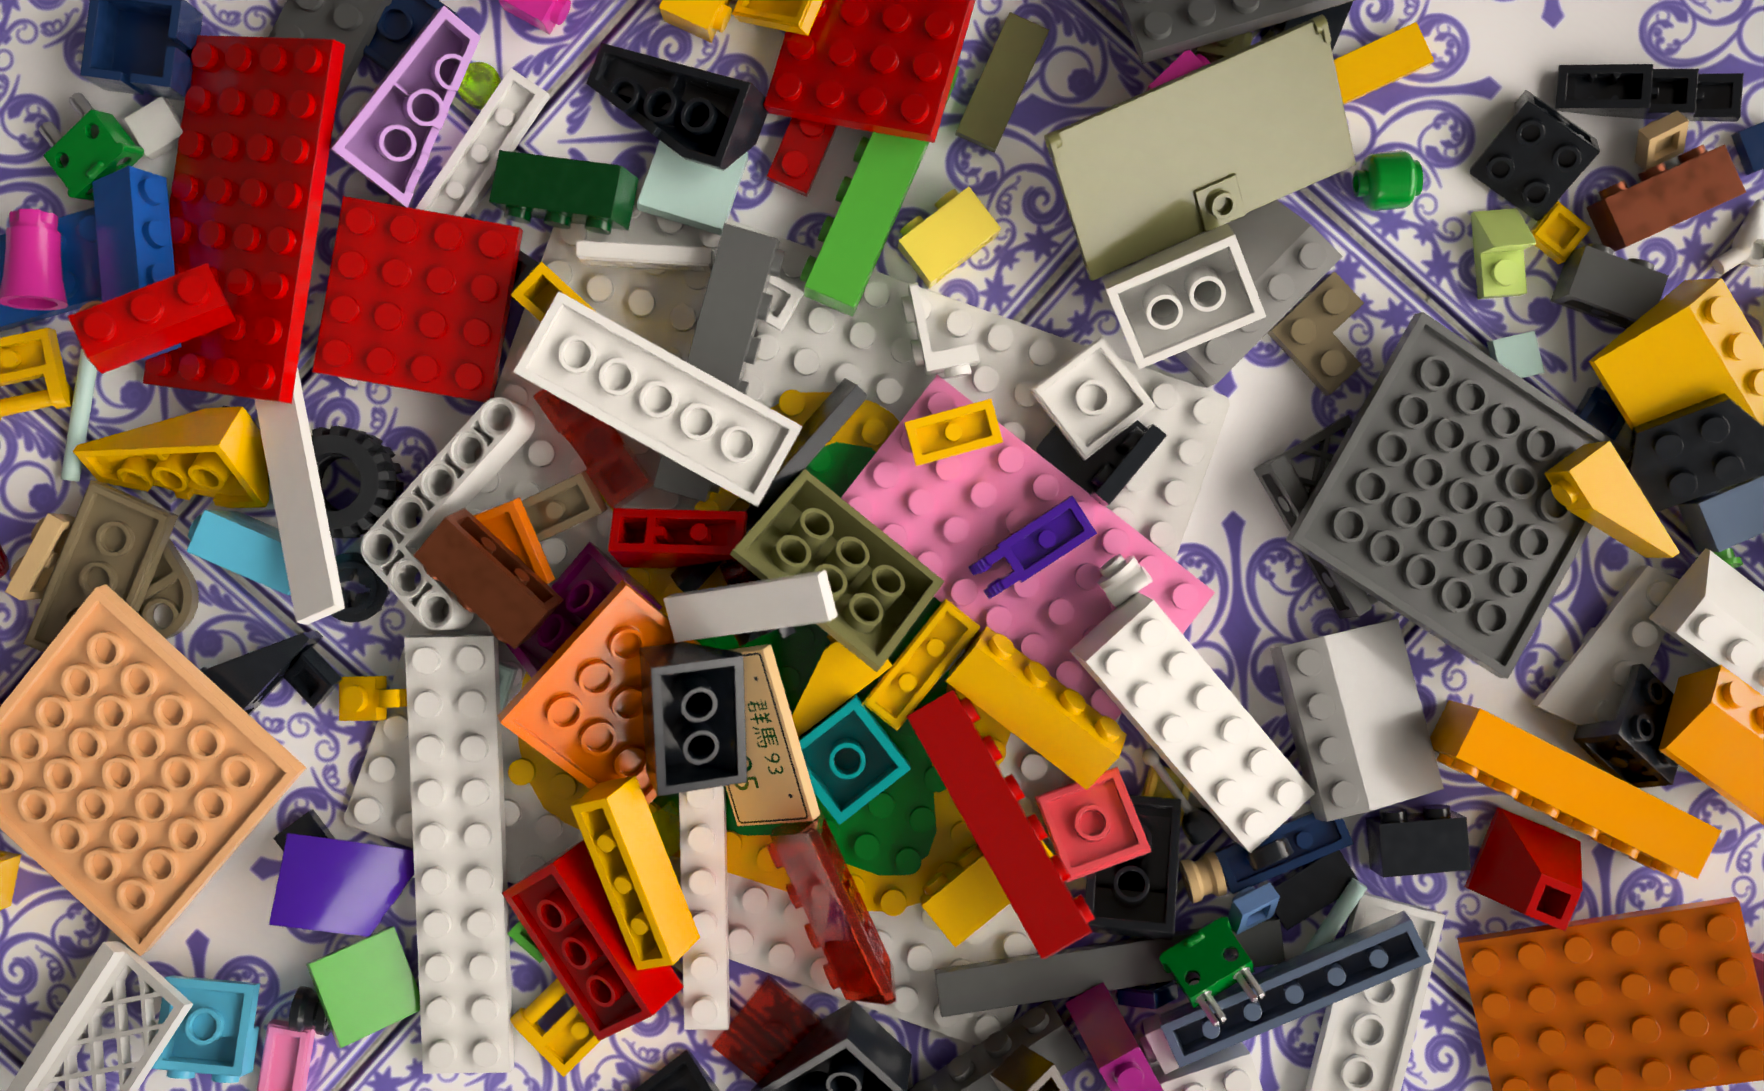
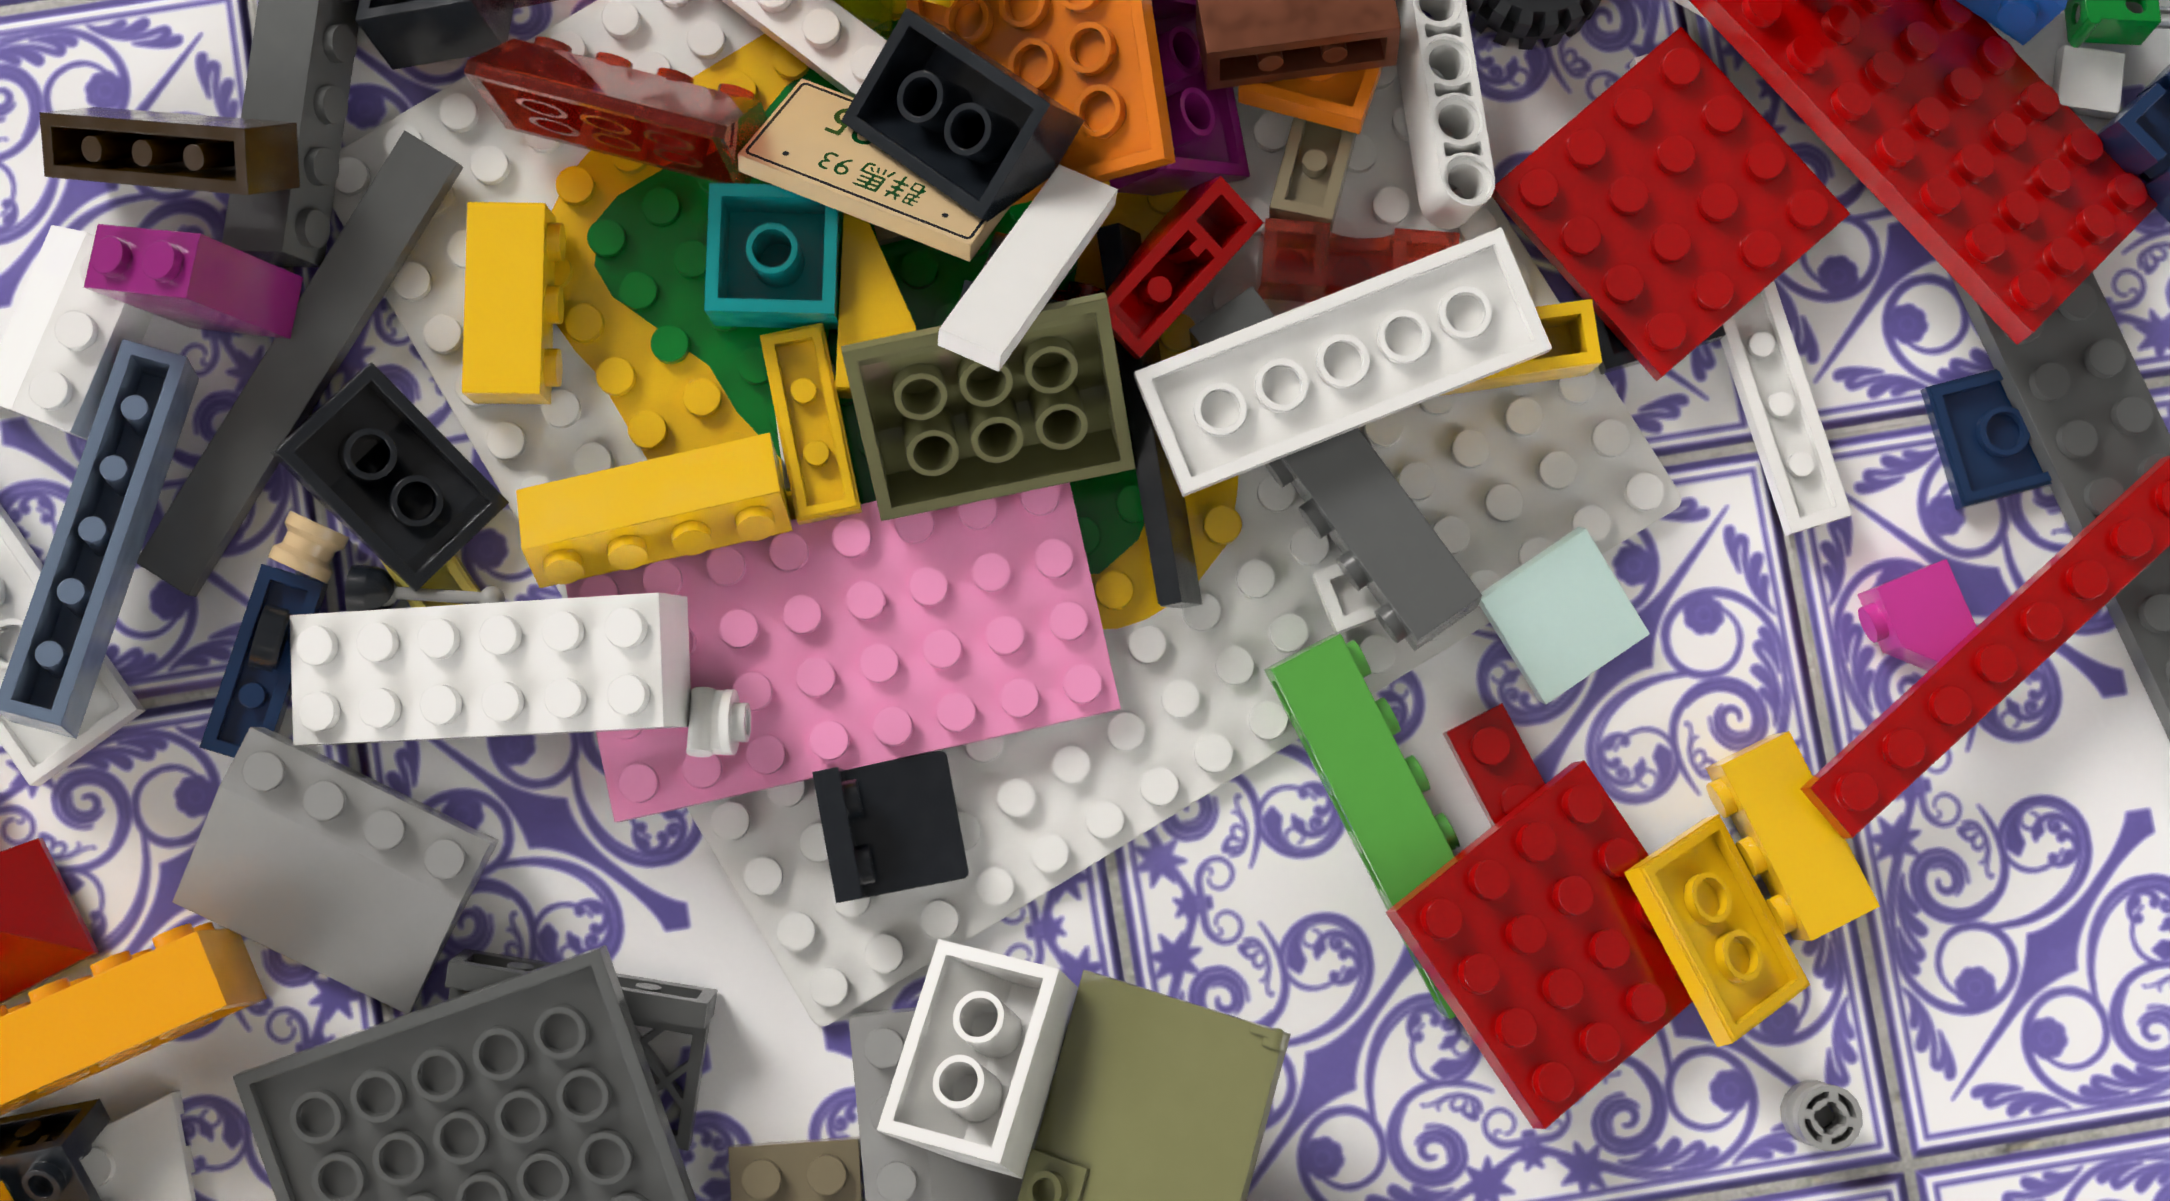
camera: 125 degrees right, 5 degrees down
lavender wedge [330,6,481,208] -> none
clear neon green tile [458,62,502,110] -> none
dark green brick [489,150,639,235] -> none
white tile [576,241,716,272] -> none
black wedge [586,43,768,171] -> none
light yellow brick [897,186,1001,289] -> none
white bracket [901,282,980,379] -> none
yellow plate [904,399,1003,466] -> none
red brick [906,690,1095,959] -> none
olive tile [955,12,1049,153] -> none
dark purple hinge [968,496,1097,599] -> none
white tile [1030,336,1156,461] -> none
coral tile [1035,767,1151,882] -> none
dark blue tile [1117,981,1178,1010] -> none
plate [1140,1013,1179,1074] -> none
green piece [1160,917,1265,1027] -> none
medium blue plate [1228,882,1280,935] -> none
black tile [1271,850,1359,931] -> none
light aqua bar [1302,878,1367,954] -> none
black brick [1366,804,1471,878] -> none

